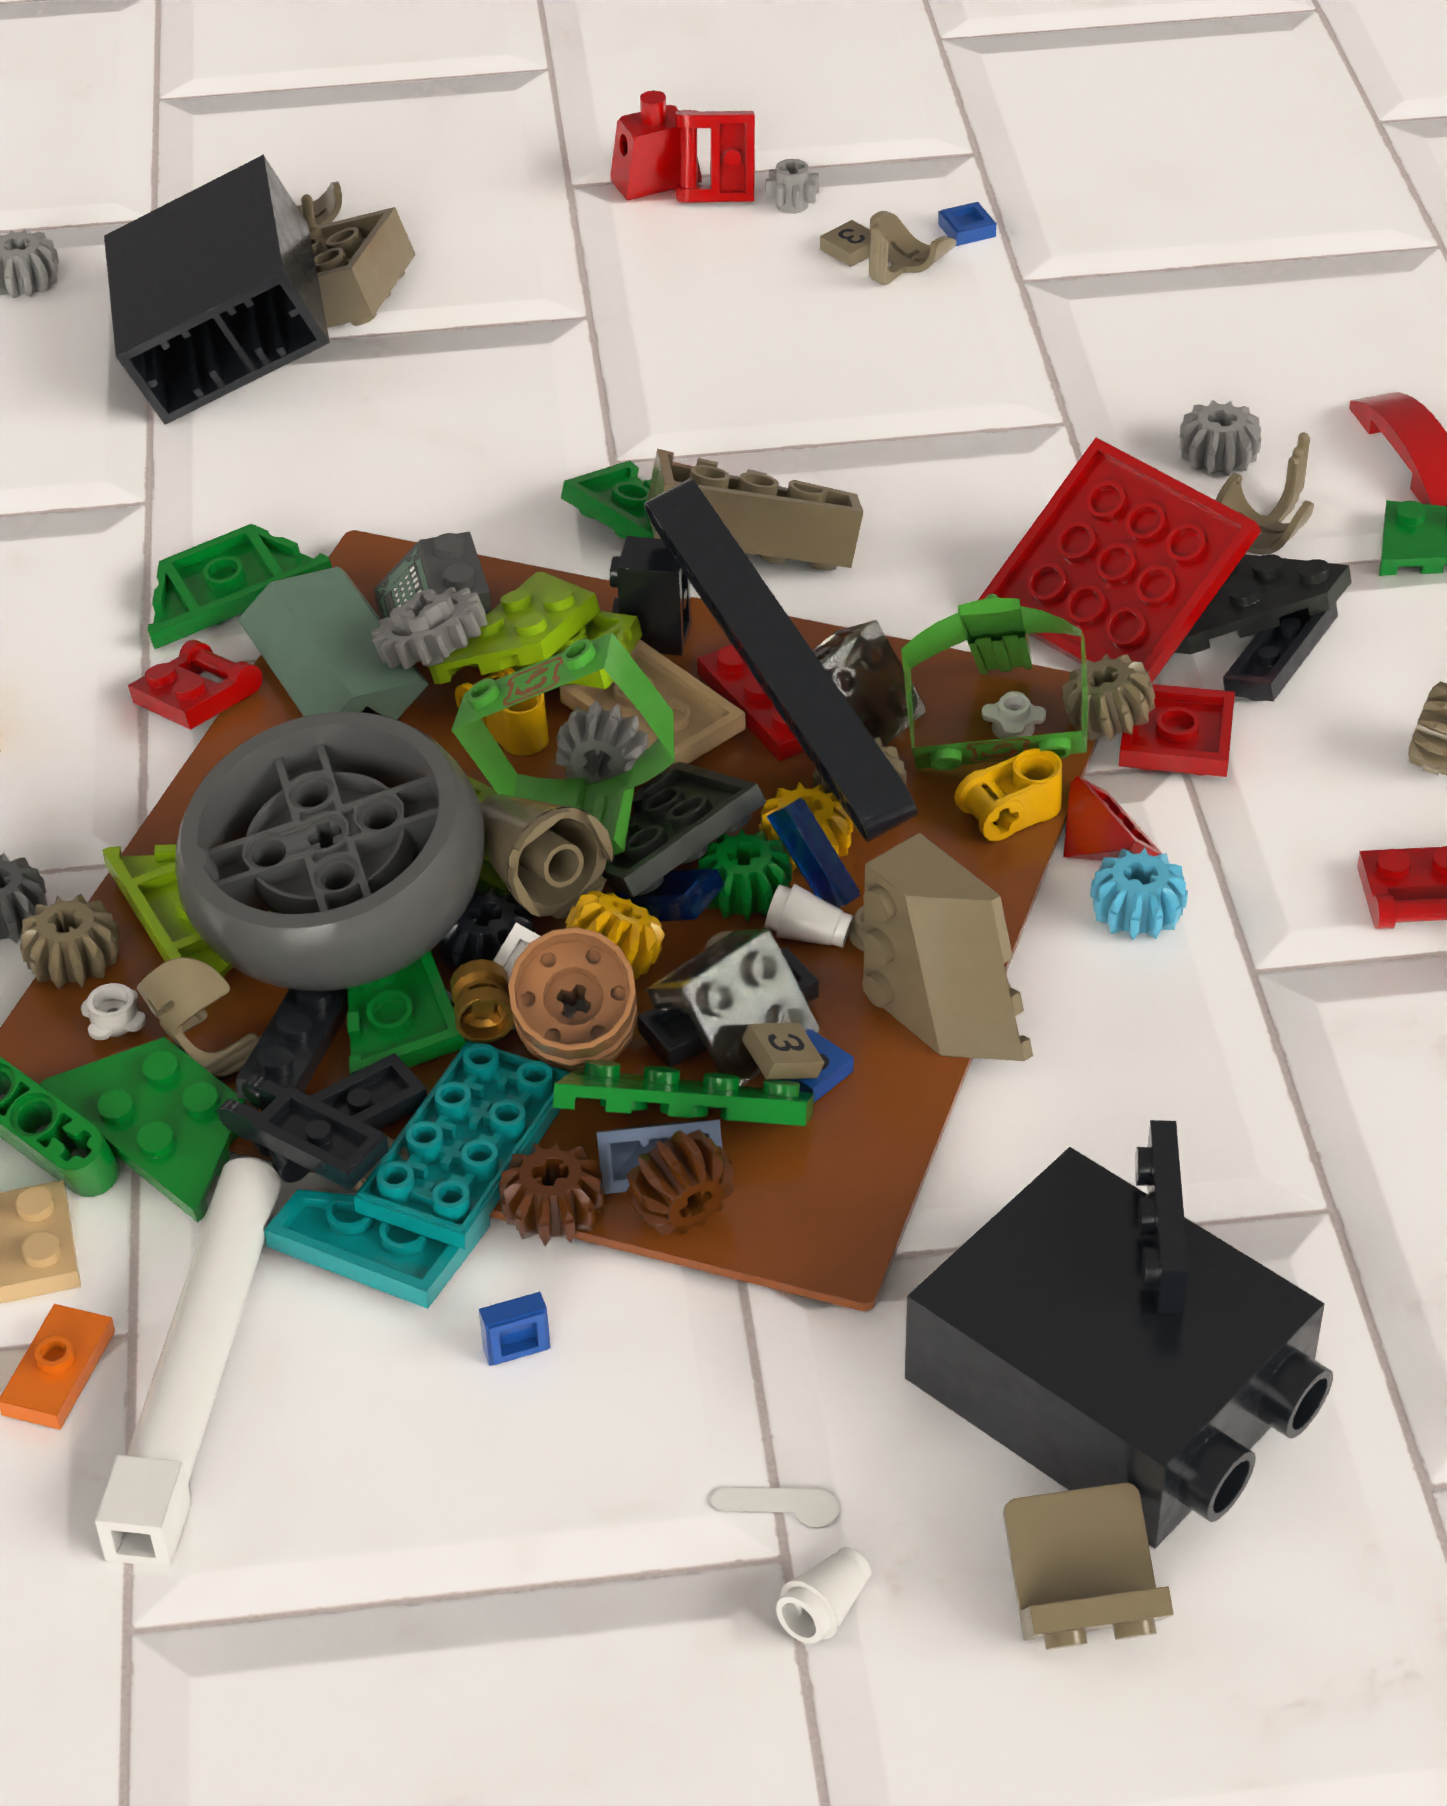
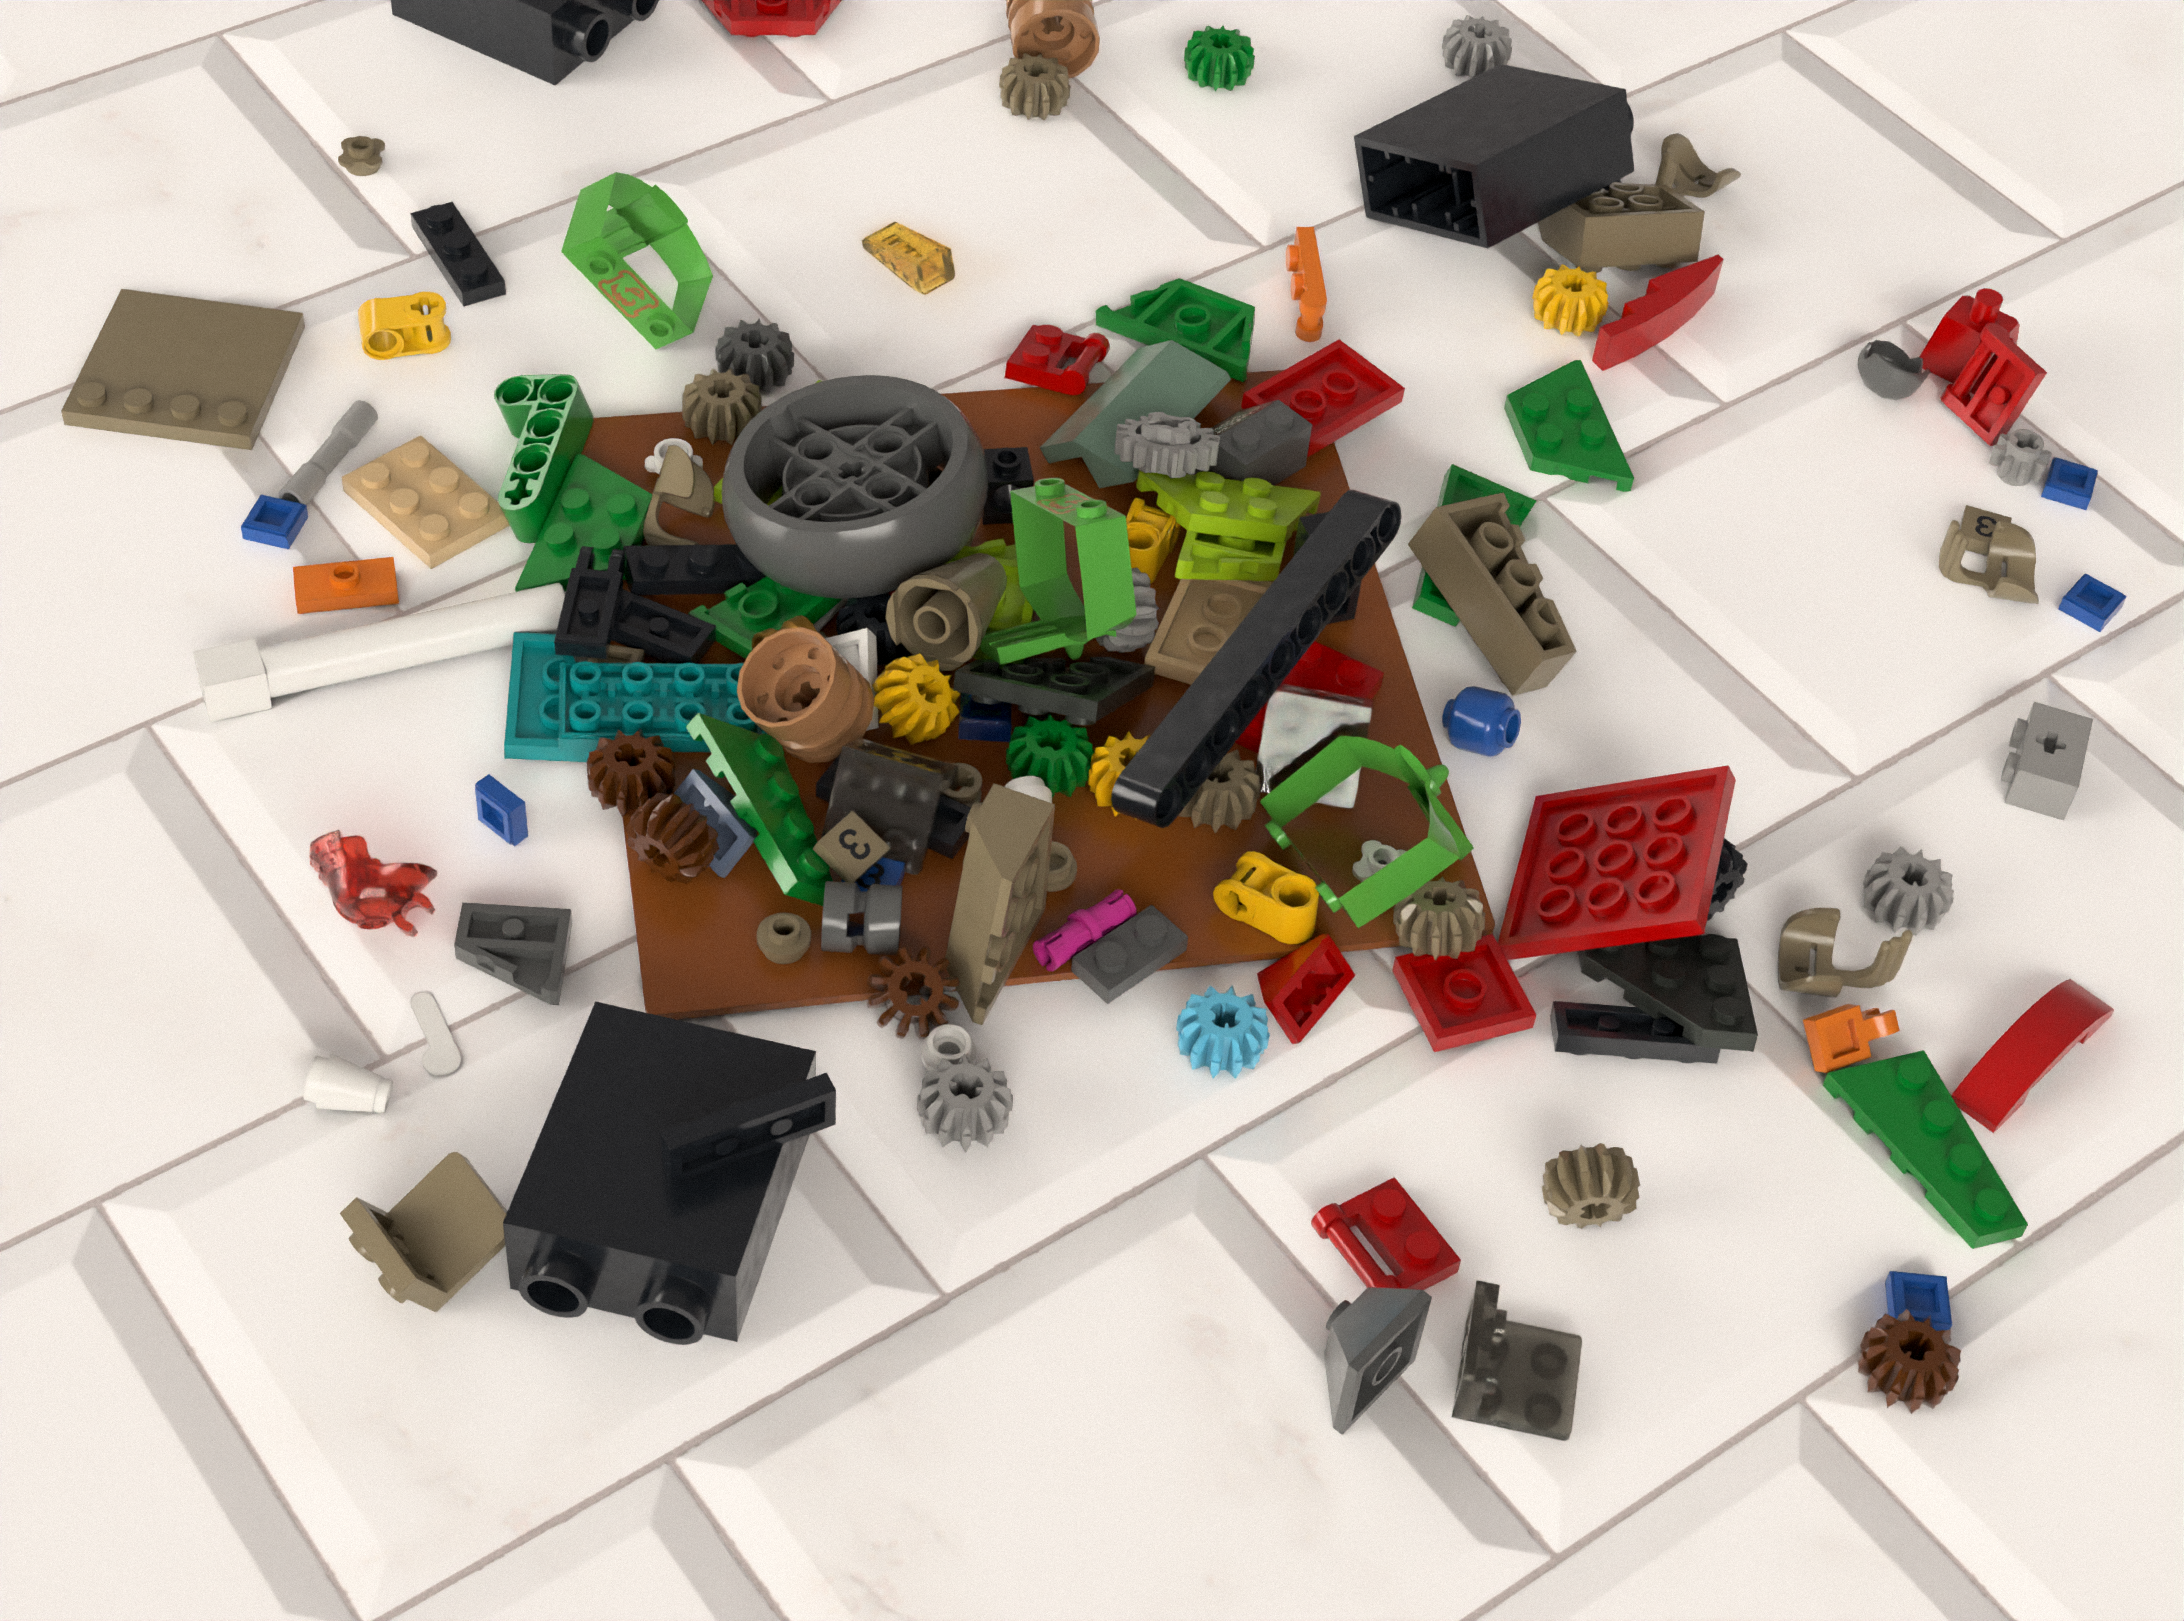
camera: 55 degrees right, 5 degrees up
clear blue tile [767,798,860,908] -> none
none -> clear red helmet [309,830,437,937]
none -> dark grey wing [454,902,572,1005]
none -> dark tan plate [757,913,811,964]
none -> dark grey wheel [821,881,903,956]
none -> reddish brown gear [866,946,960,1039]
none -> light grey gear [917,1053,1013,1153]
none -> white plate [921,1024,977,1071]
none -> dark grey plate [1071,905,1188,1004]
none -> red plate [1241,339,1405,458]
none -> orange plate [1286,227,1327,342]
none -> blue head [1442,686,1521,757]
none -> green wing [1504,360,1634,492]
none -> yellow gear [1532,264,1609,337]
none -> red slope [1592,254,1724,371]
none -> orange plate [1803,1004,1900,1073]
none -> dark grey hair [1857,340,1931,400]
none -> light grey brick [2001,702,2093,821]
none -> blue tile [2041,457,2098,510]

